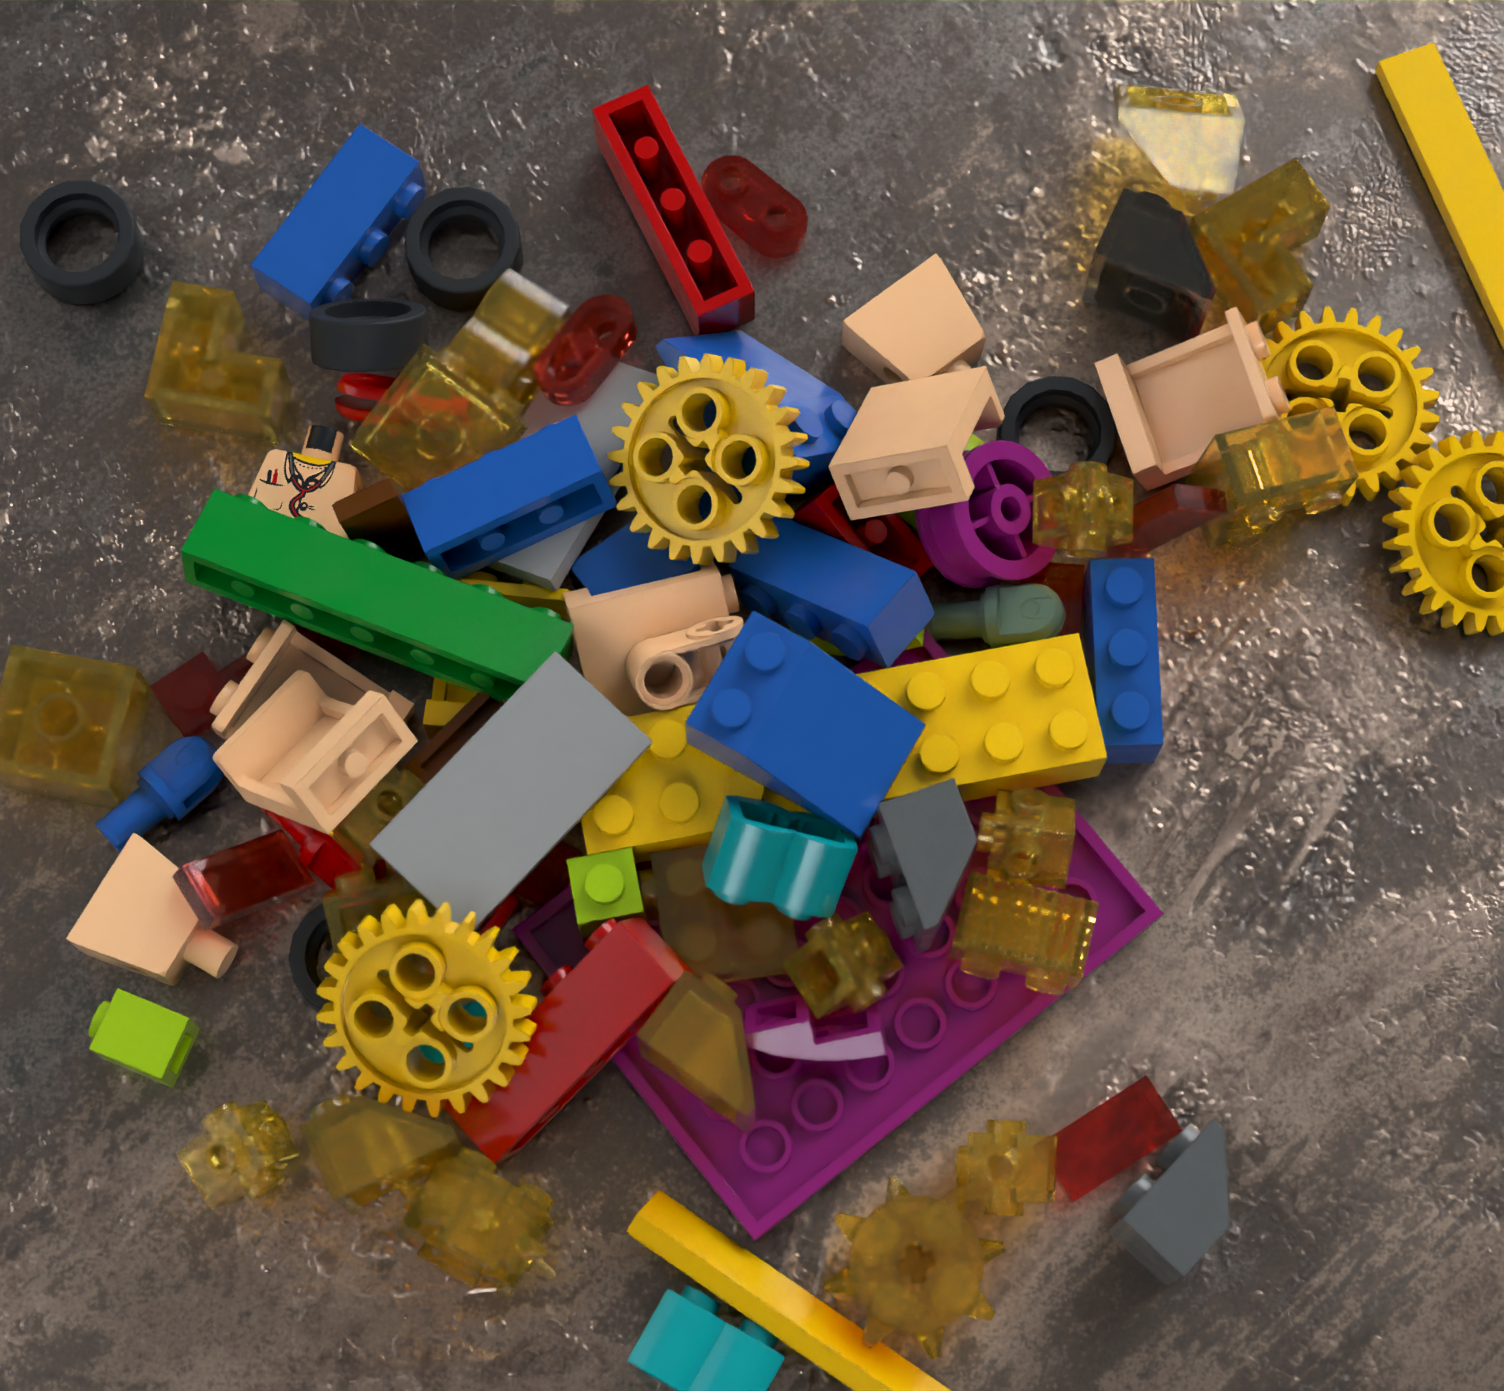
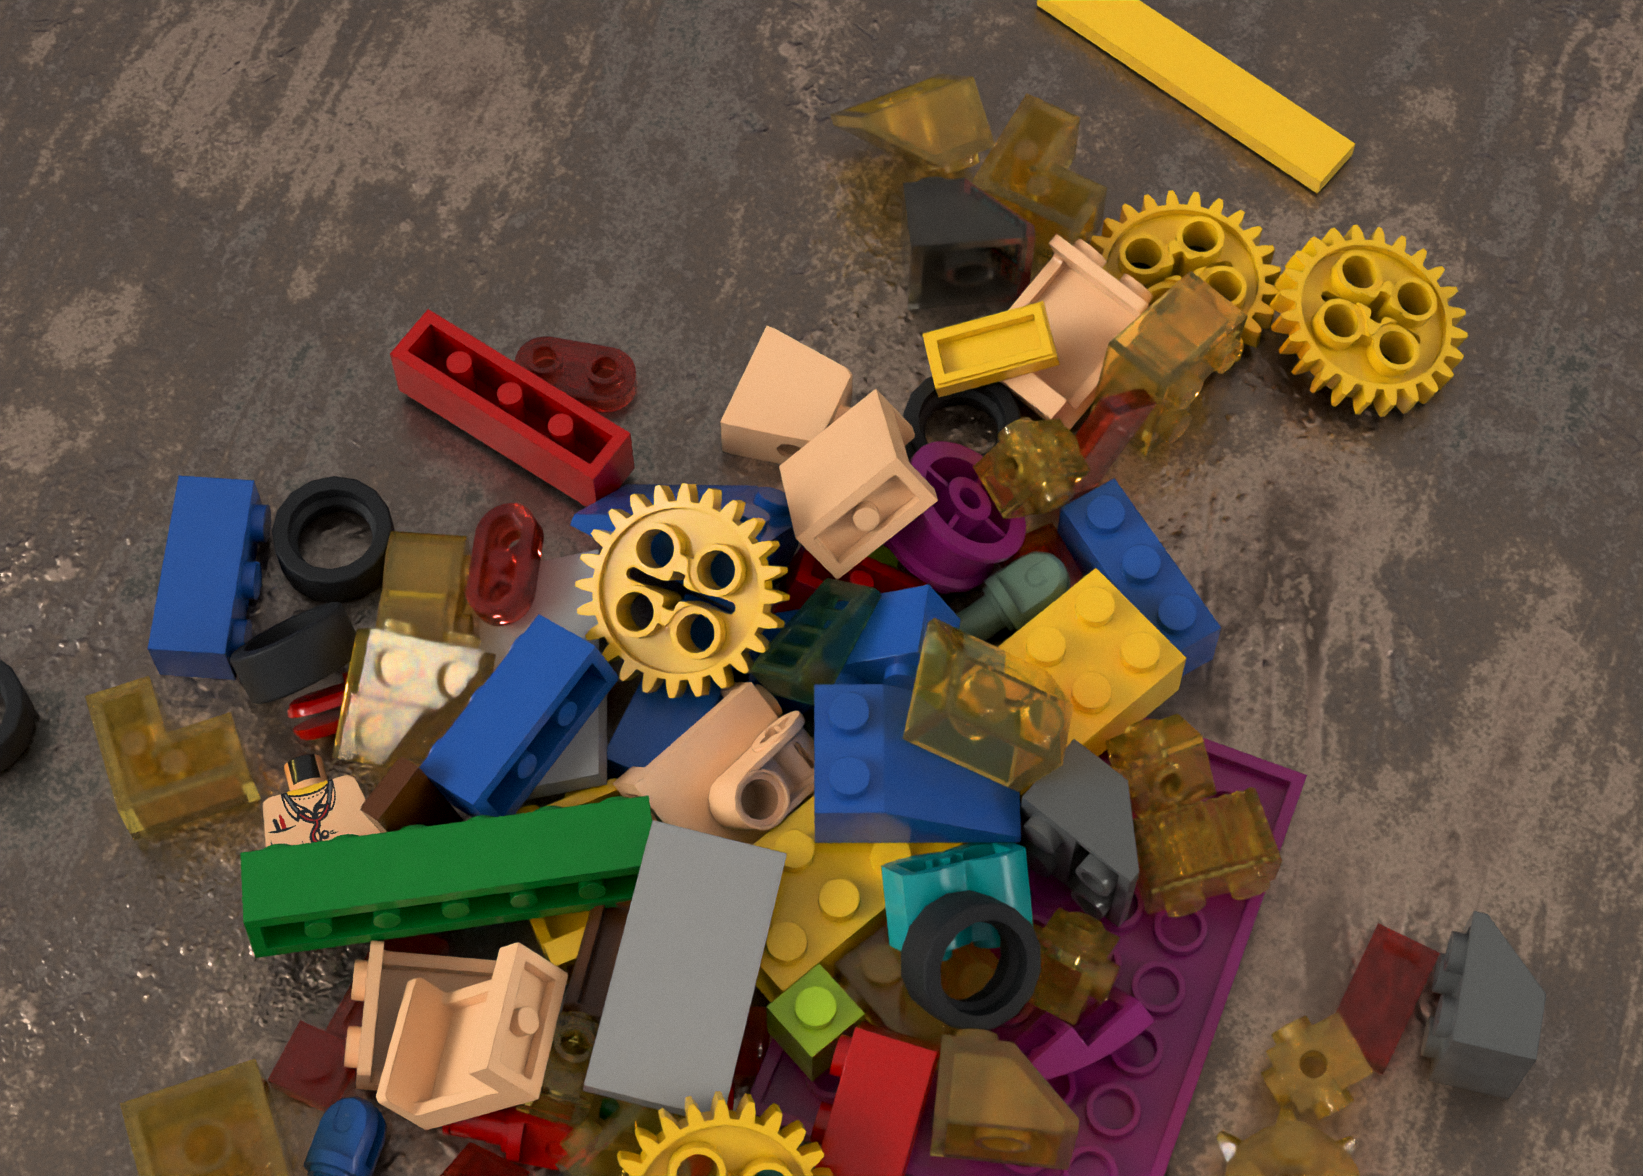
camera: 30 degrees left, 10 degrees down
none -> clear green slope [750,578,882,705]
none -> black tyre [901,890,1041,1033]
none -> clear yellow slope [903,618,1074,792]
none -> yellow tile [922,301,1060,397]

